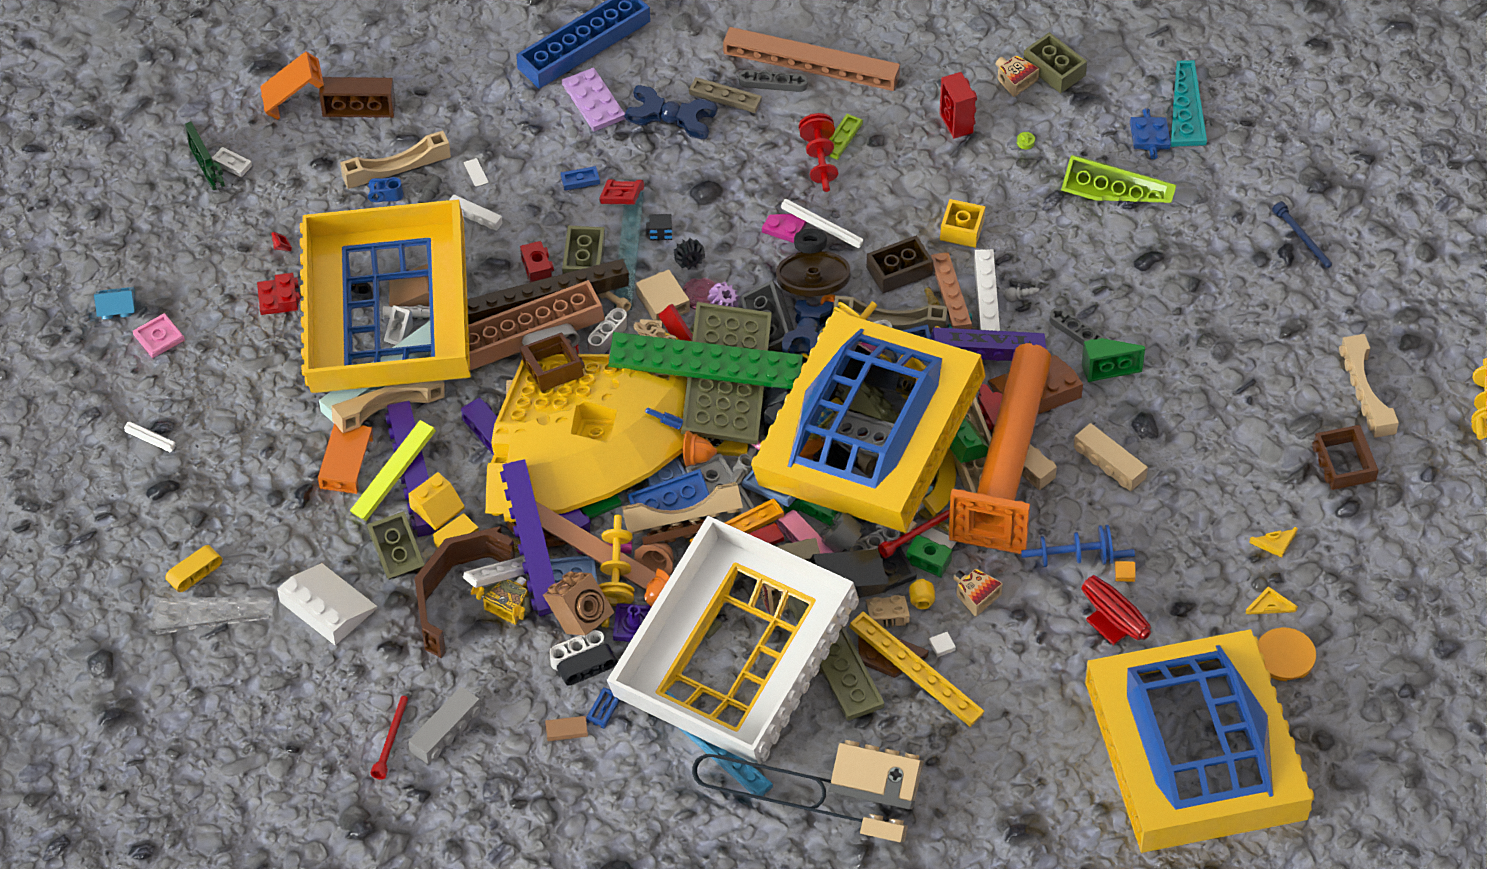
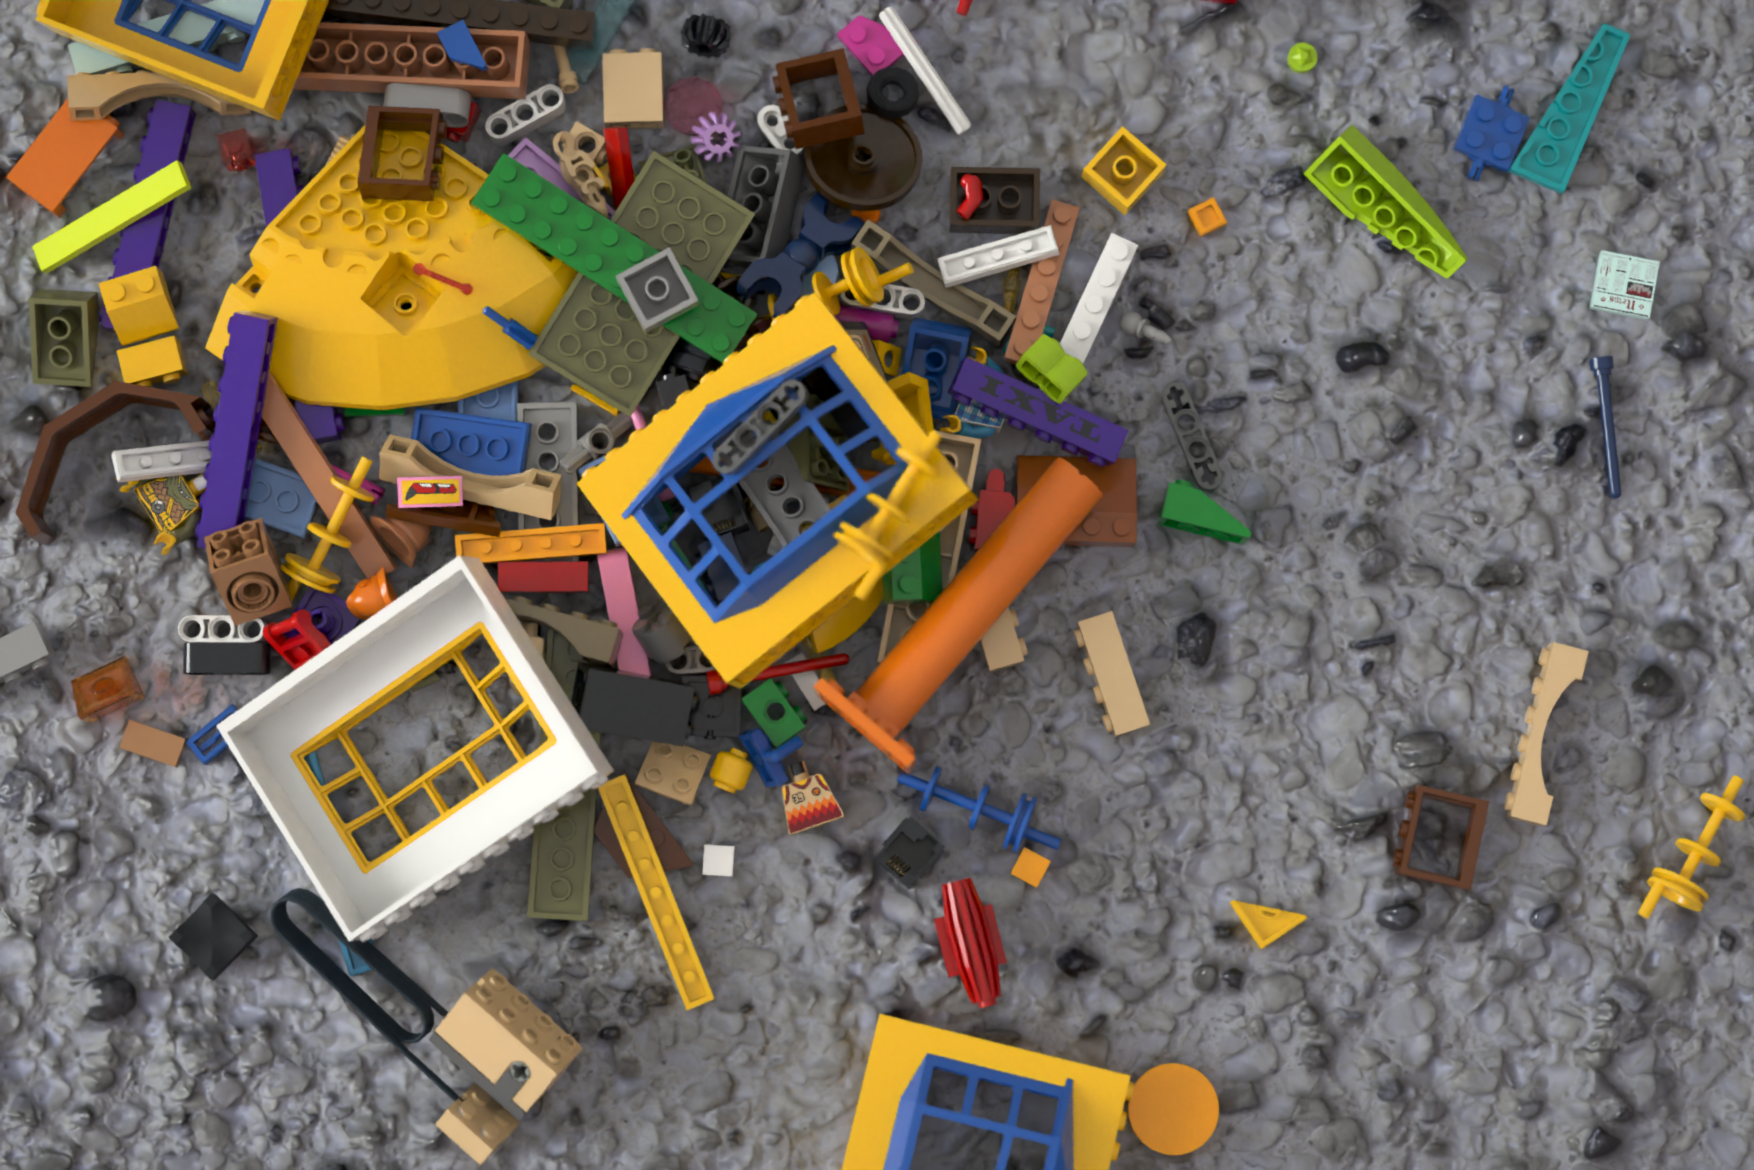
camera: 25 degrees right, 30 degrees up
orange piece [683,430,717,467] -> none
yellow tile [1246,586,1298,615] -> none
none -> clear orange slope [71,655,145,723]
none -> black brick [168,893,258,980]
none -> clear red brick [216,128,256,172]
none -> red plate [263,609,331,670]
none -> slope [397,476,463,508]
none -> clear red hinge [413,263,473,295]
none -> blue tile [437,20,488,71]
none -> light grey brick [616,247,699,334]
none -> dark grey beam [712,380,809,476]
none -> blue plate [738,728,803,787]
none -> white plate [757,105,804,156]
none -> reddish brown window [772,48,865,149]
none -> yellow piece [833,430,942,601]
none -> black piece [874,816,945,889]
none -> white tile [937,225,1059,288]
none -> red arm [956,174,983,220]
none -> lime brick [1016,334,1088,404]
none -> light orange tile [1187,197,1228,238]
none -> light aqua tile [1589,250,1660,320]

